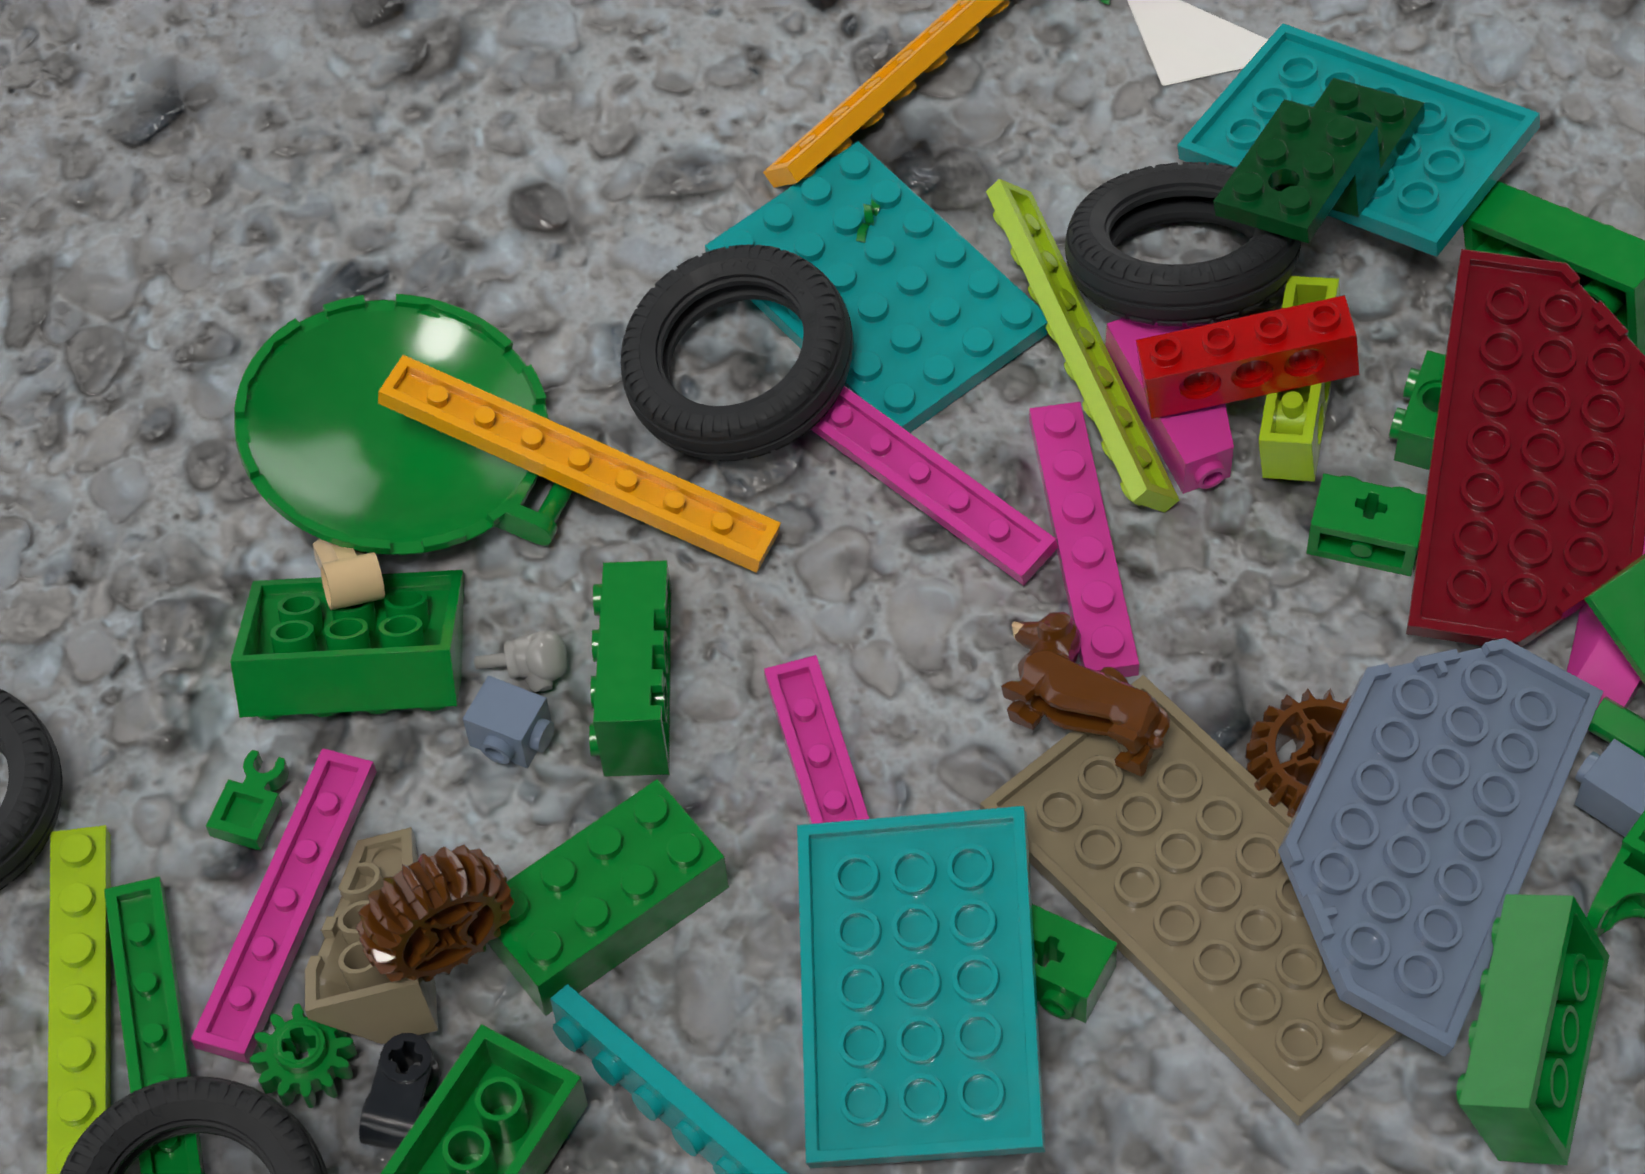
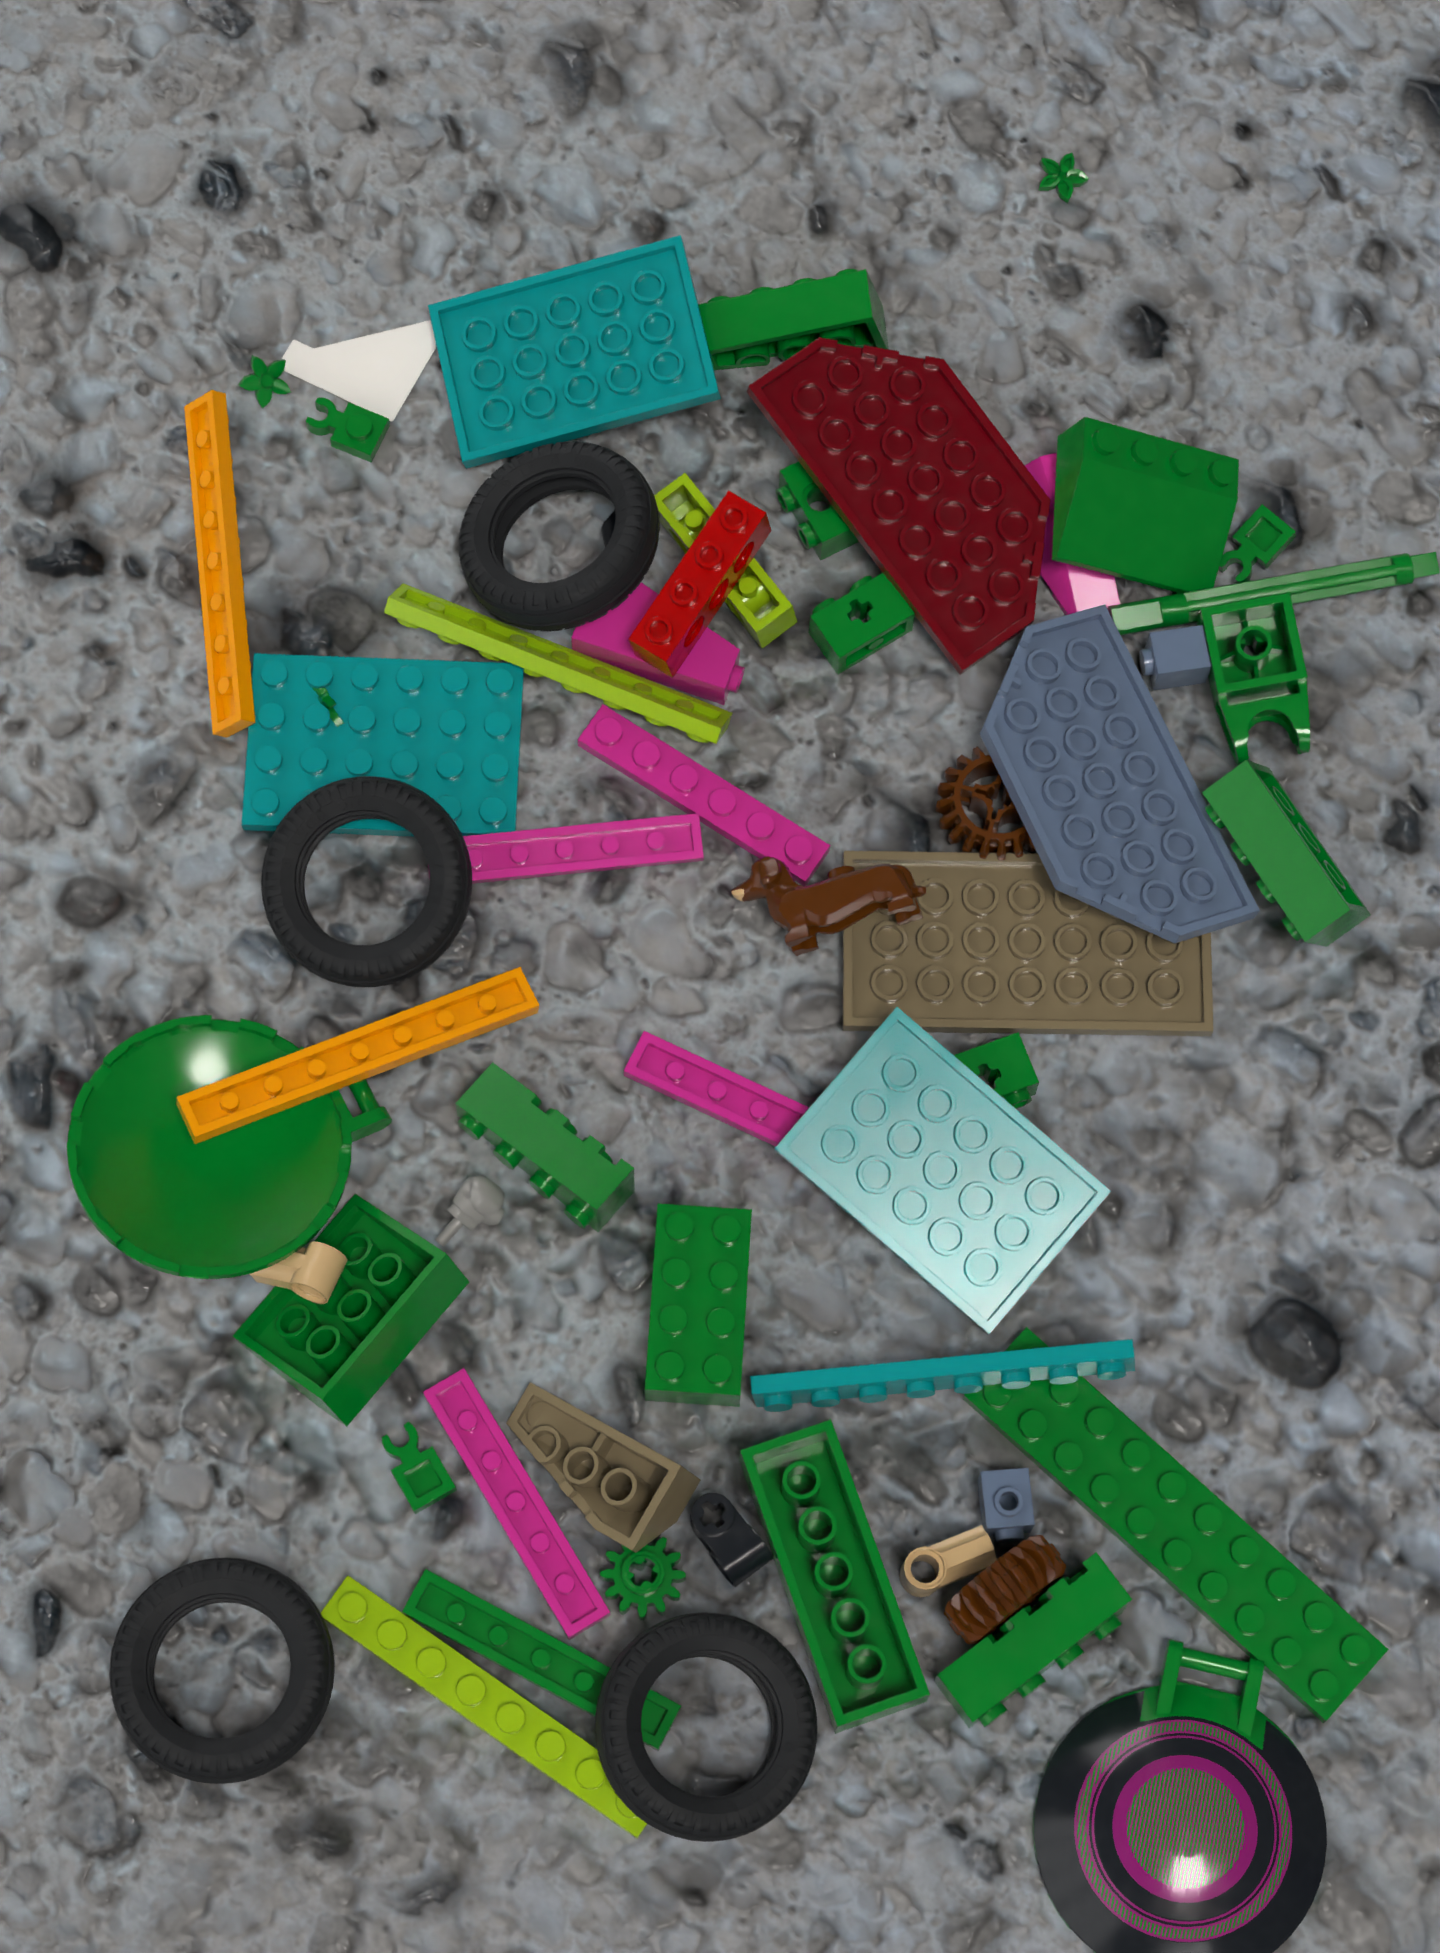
camera: 55 degrees left, 15 degrees up
reddish brown gear [356,845,514,982] -> none
sand blue brick [463,675,554,769] -> none
dark green bracket [1214,78,1425,244] -> none
none -> green plate [306,397,390,463]

